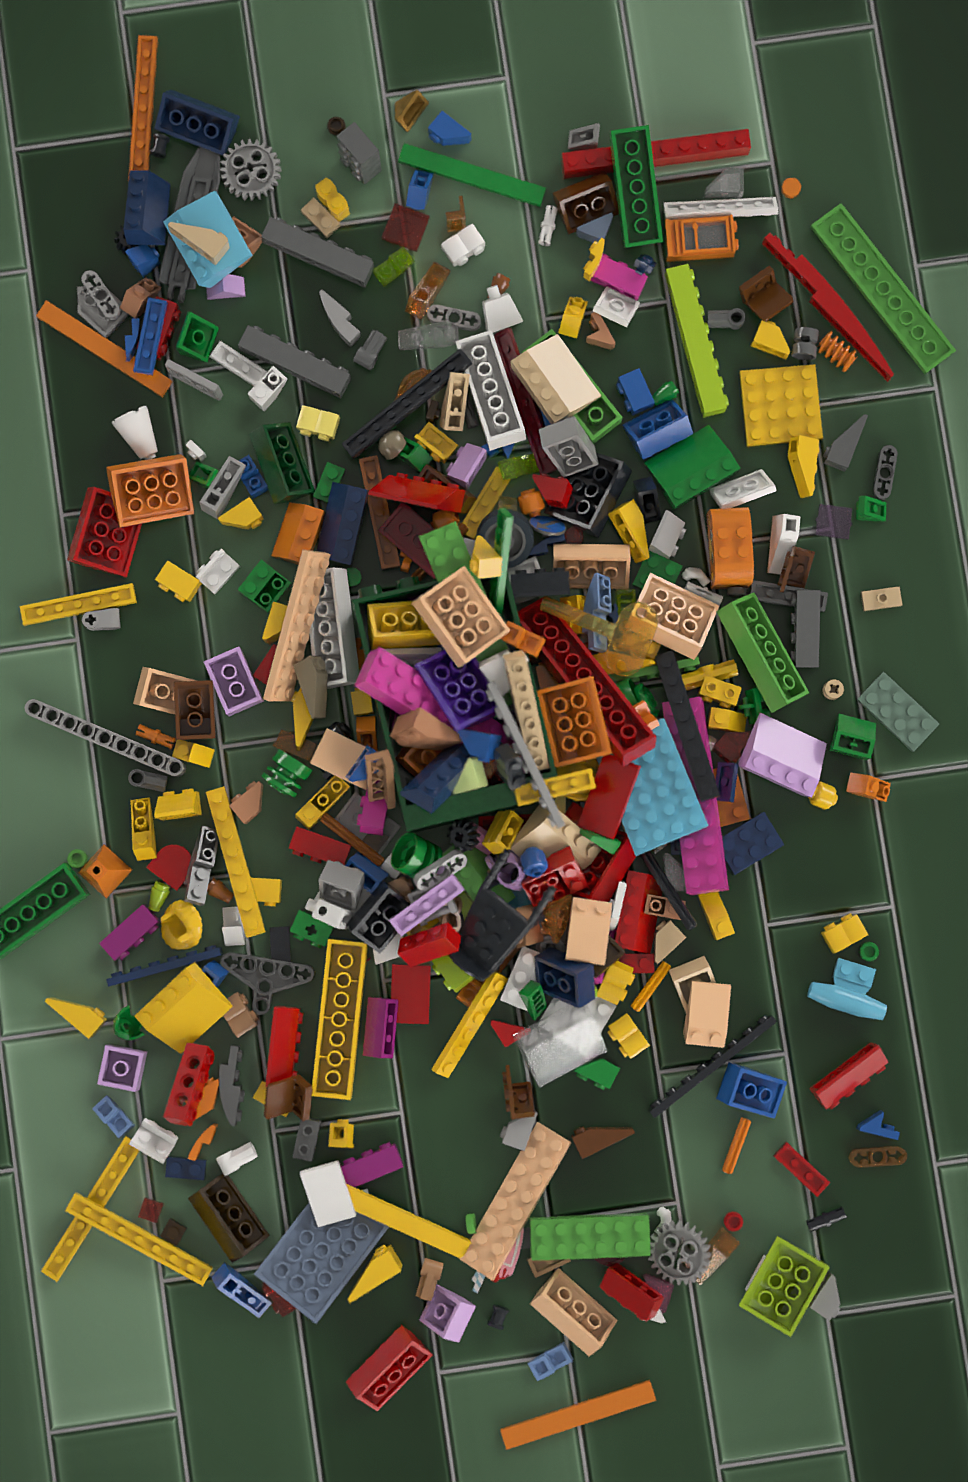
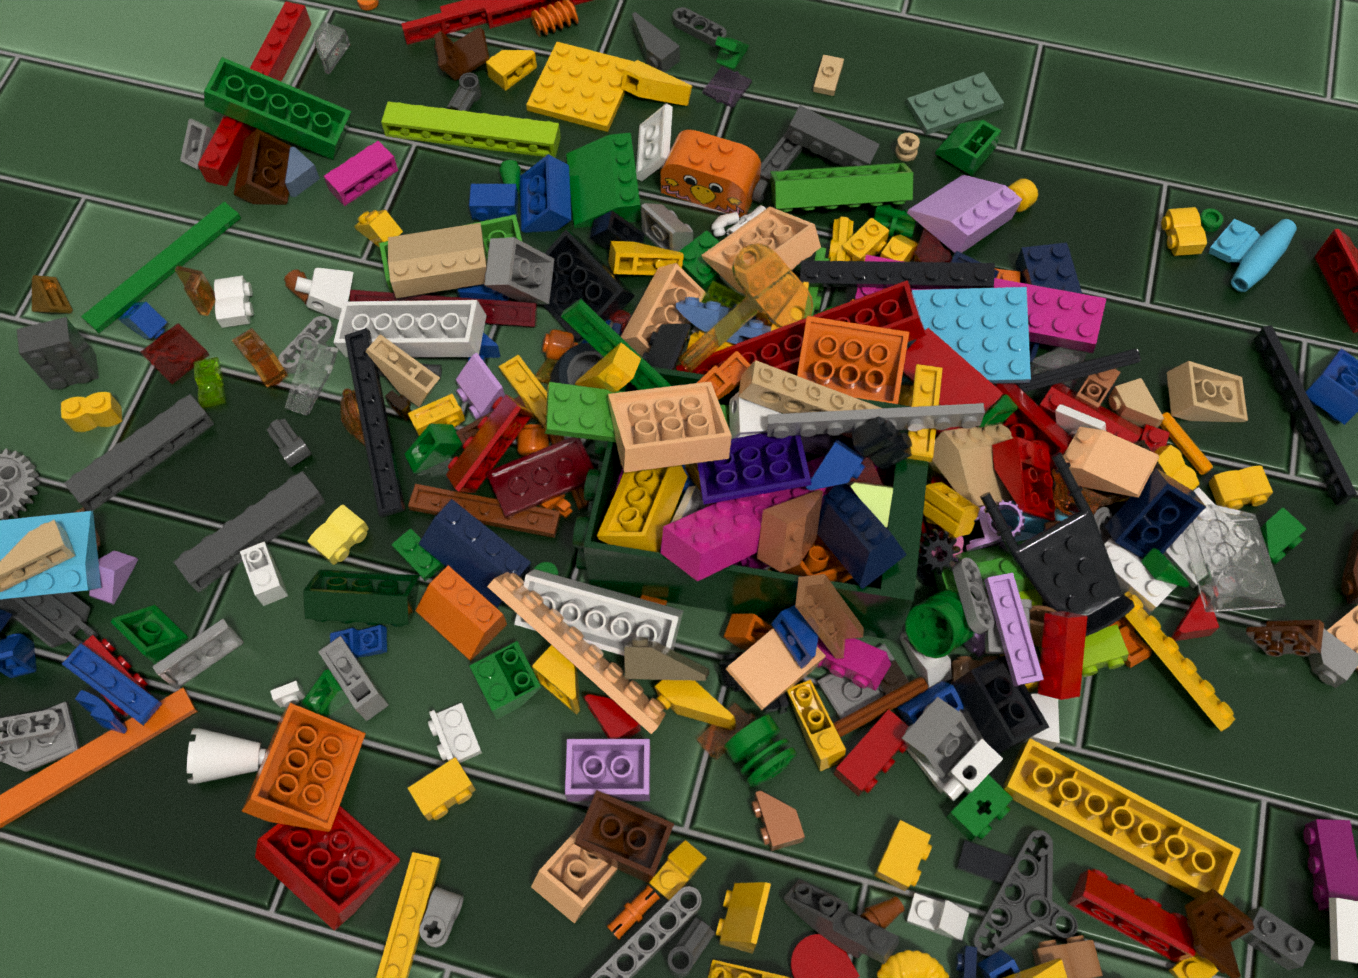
camera: 65 degrees left, 20 degrees down
nougat slope [120,277,161,318] -> none
yellow plate [206,786,266,938] -> none
white tile [210,341,267,386] -> none
yellow slope [218,497,264,530] -> none
tan plate [301,198,340,238] -> none
light grey slope [319,290,361,347] -> none
dark brown plate [327,117,346,136] -> none
yellow brick [328,1119,354,1148] -> none
yellow brick [351,688,374,717] -> none
magenta brick [363,997,398,1058] -> none
dark tan hair [378,430,406,460] -> none
red tile [391,964,431,1024] -> none
blue slope [428,111,471,146] -> none
clear neon green slope [498,454,539,480] -> none
blue head [520,847,548,877] -> none
red slope [532,473,573,509] -> none
white pin [538,206,558,246] -> none
yellow slope [583,238,605,281] -> none
nougat slope [586,312,615,350] -> none
white plate [593,286,640,327] -> none
dark blue plate [634,254,657,276] -> none
white plate [663,197,778,220] -> none
orange door [663,214,739,262] -> none
light nougat slope [683,981,731,1048] -> none
yellow slope [697,892,735,940] -> none
white slope [767,514,800,575] -> none
reddish brown bracket [778,546,815,593] -> none
dark grey wheel [791,327,819,360] -> none
orange slope [846,773,891,802] -> none

